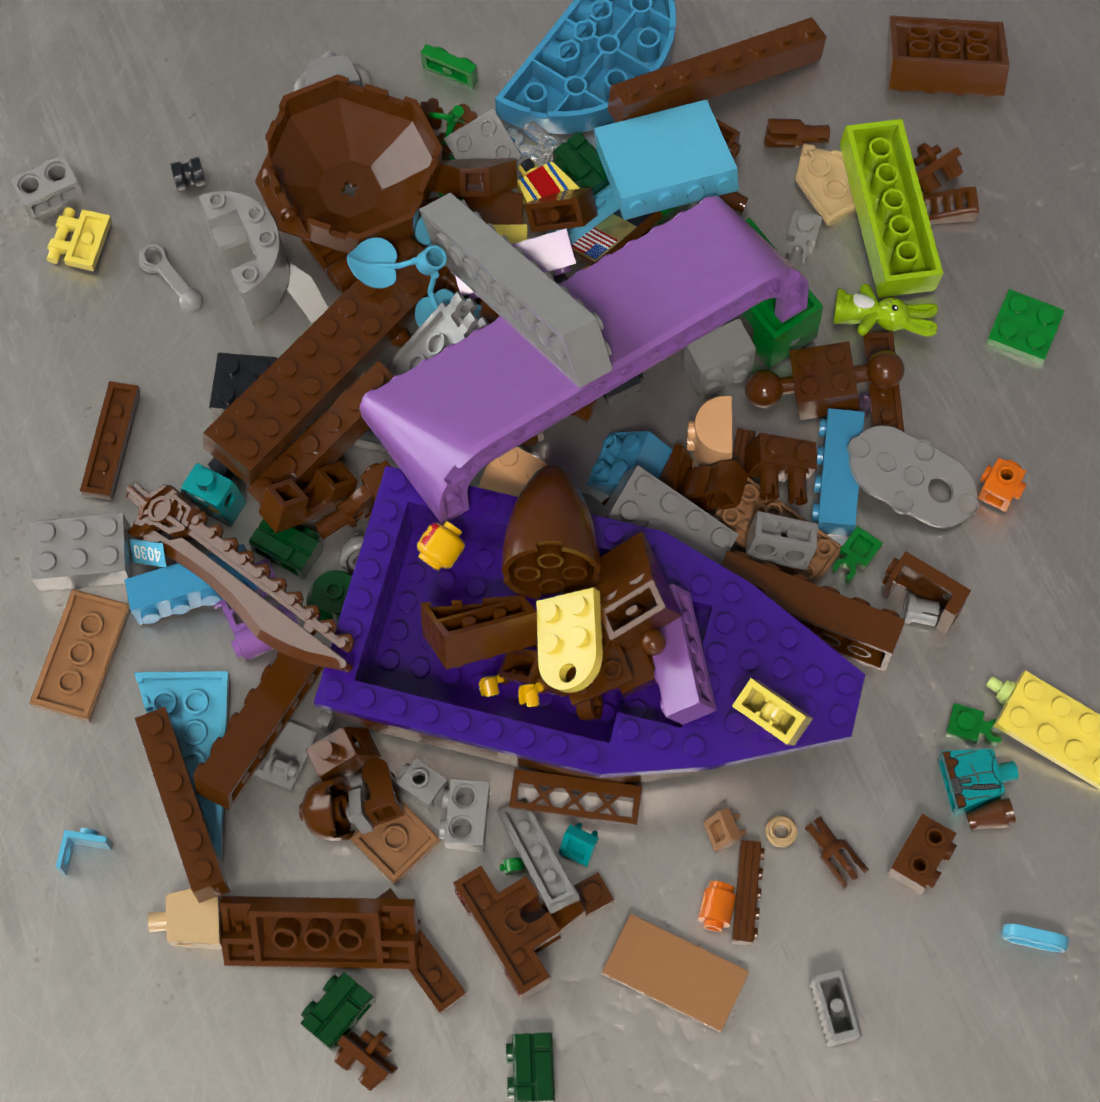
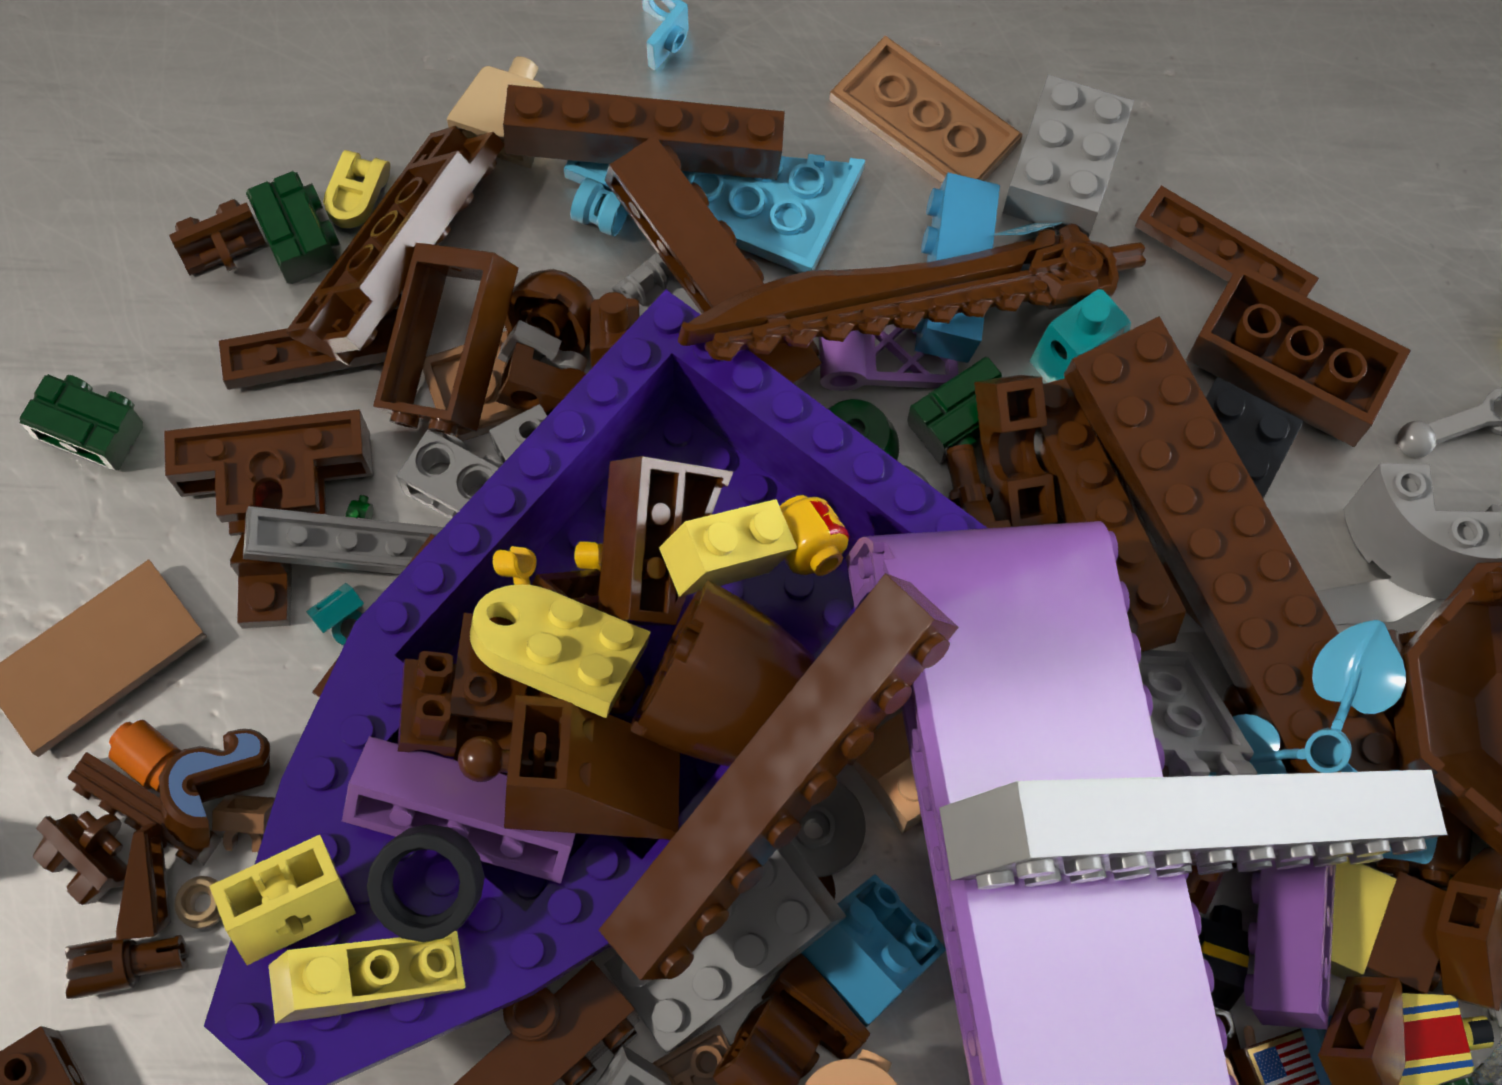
camera: 110 degrees right, 0 degrees up
none -> reddish brown hips [33,811,127,905]
none -> reddish brown slope [116,823,171,940]
none -> reddish brown animal [159,729,270,849]
none -> light yellow slope [268,931,465,1024]
none -> light yellow plate [323,150,391,228]
none -> black tyre [367,824,485,942]
none -> reddish brown window [373,242,519,436]
none -> reddish brown hips [397,651,458,757]
none -> medium azure wheel [570,177,628,237]
none -> reddish brown brick [598,573,959,980]
none -> light yellow brick [659,499,797,597]
none -> reddish brown brick [1186,263,1411,447]

